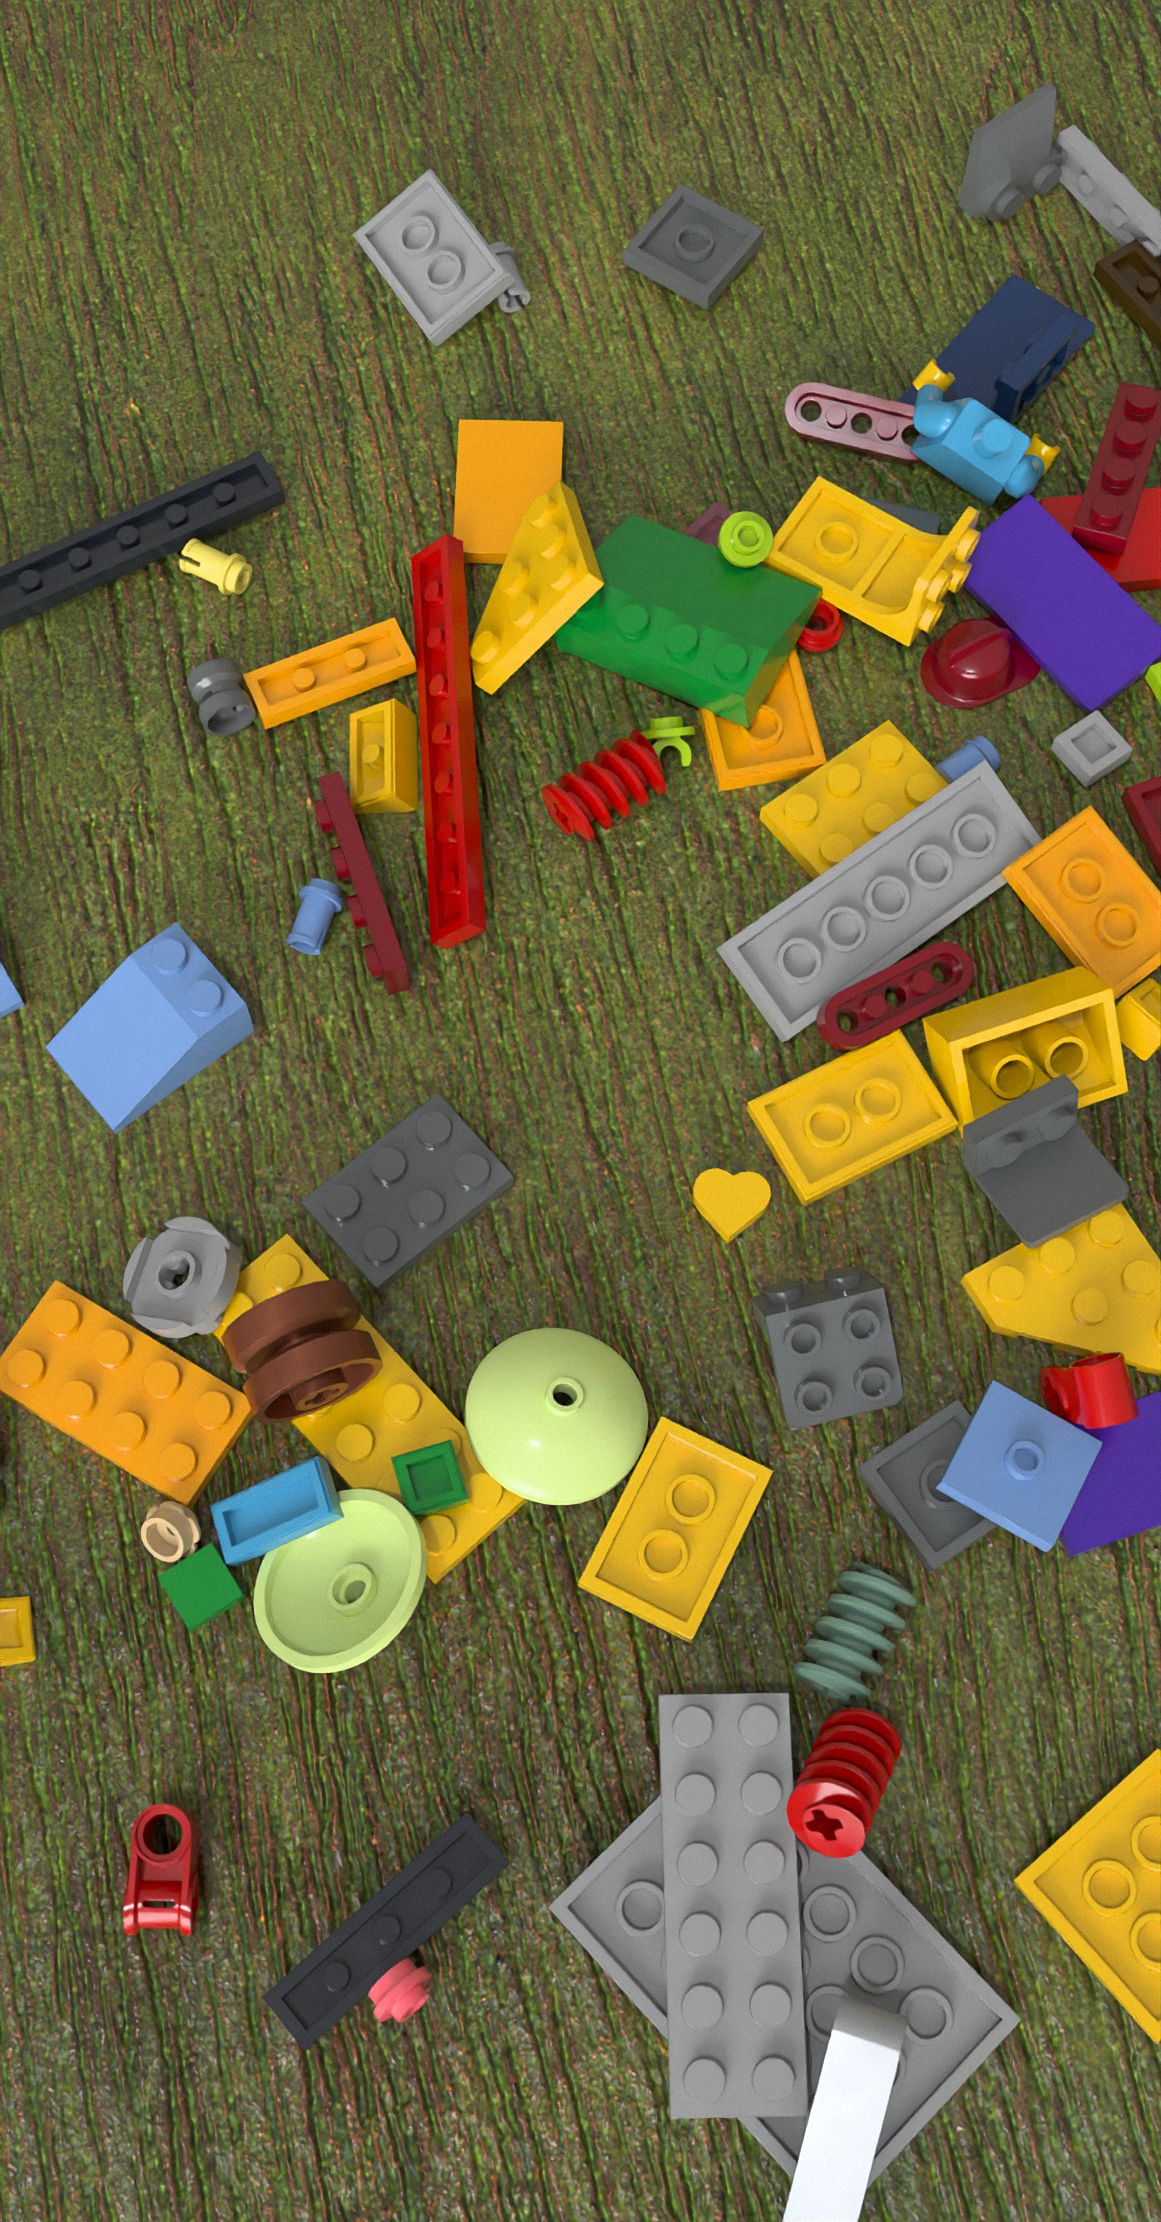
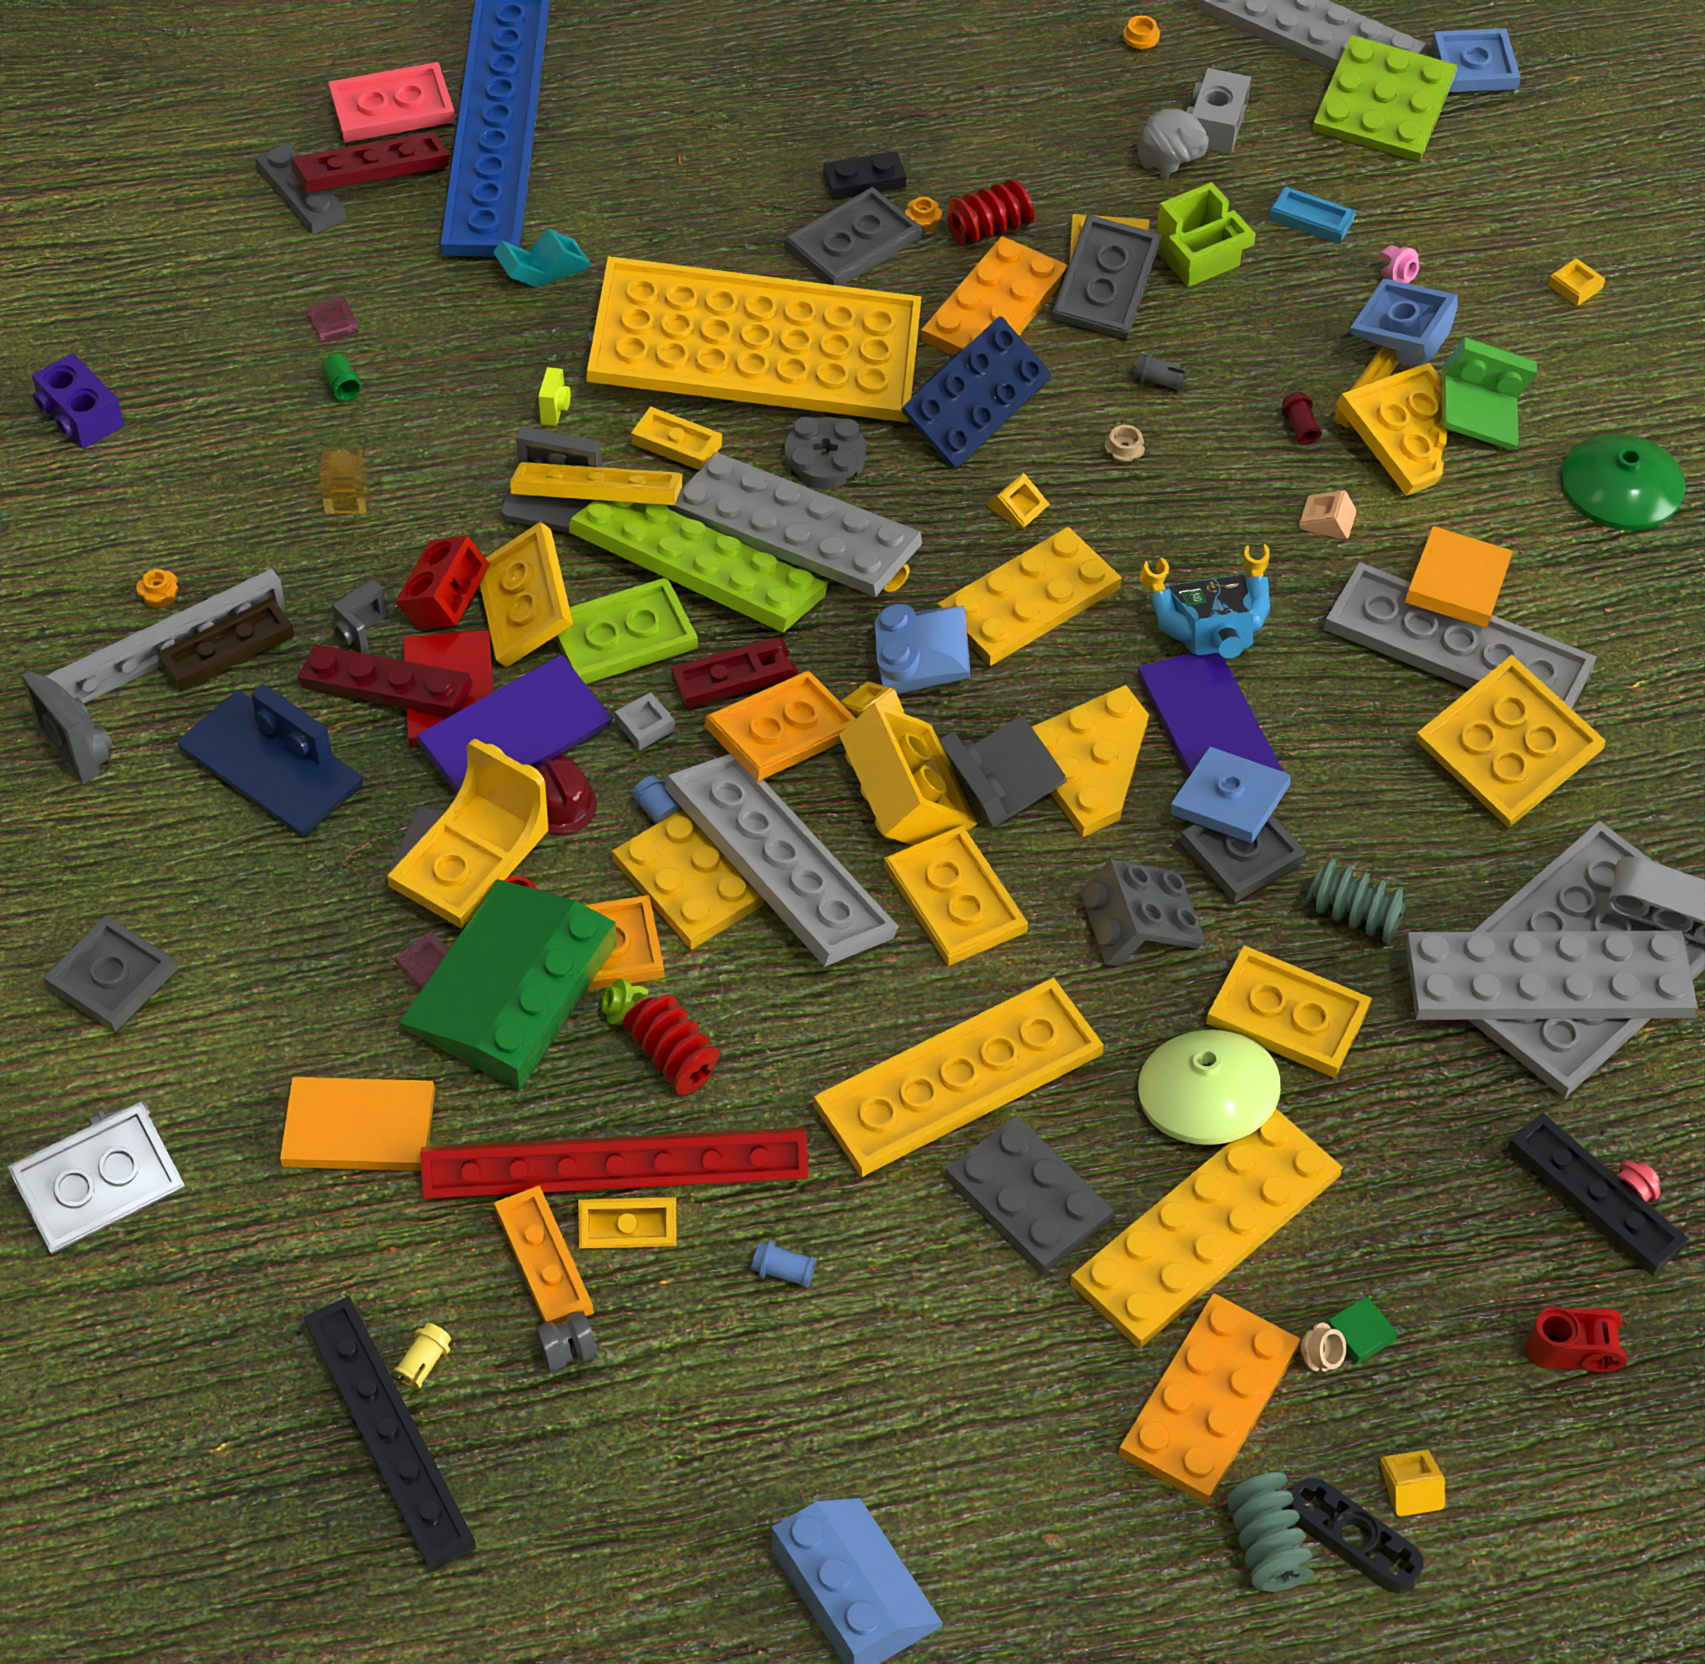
camera: 90 degrees left, 15 degrees down
medium blue slope [46,922,255,1134] -> none
light grey plate [122,1216,243,1338] -> none
dark azure tile [210,1456,344,1567] -> none
copper wheel [221,1279,383,1424] -> none
yellowish green dish [254,1489,427,1673] -> none
dark red plate [313,771,410,996] -> none
green tile [391,1439,470,1519] -> none
yellow plate [469,480,604,695] -> none
yellow tile [692,1168,771,1243] -> none
lime plate [717,511,773,568] -> none
plate [785,382,923,464] -> none
red piece [786,1708,902,1859] -> none
dark red plate [817,942,973,1051] -> none
dark azure torso [909,359,1061,507] -> none
red piece [1039,1351,1140,1429] -> none
none -> yellow plate [814,977,1104,1177]

